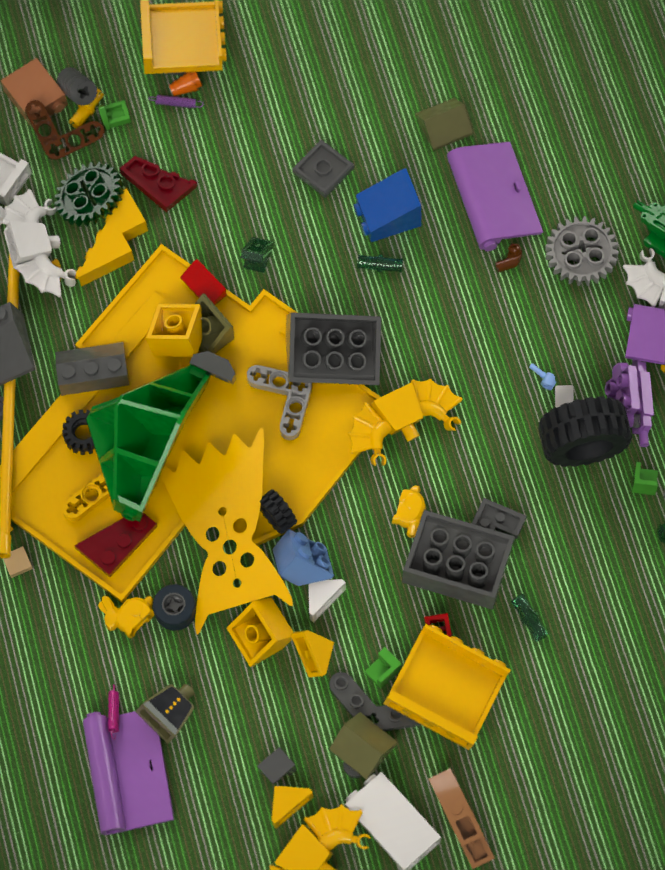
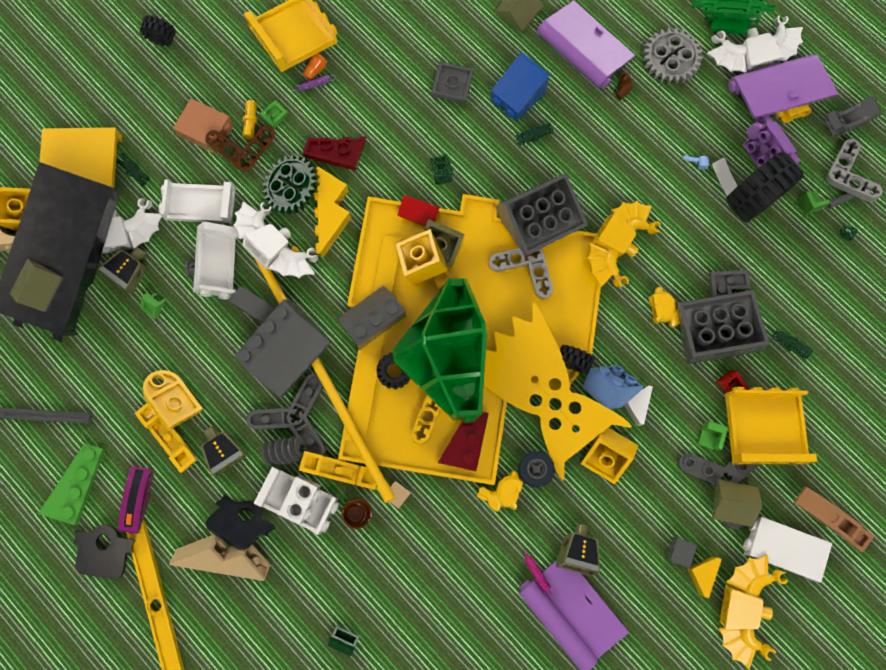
camera: 30 degrees left, 10 degrees up
dark grey piece [57,67,97,106] -> none
dark grey slope [190,351,236,385] -> none
yellow slope [291,630,334,678] -> none

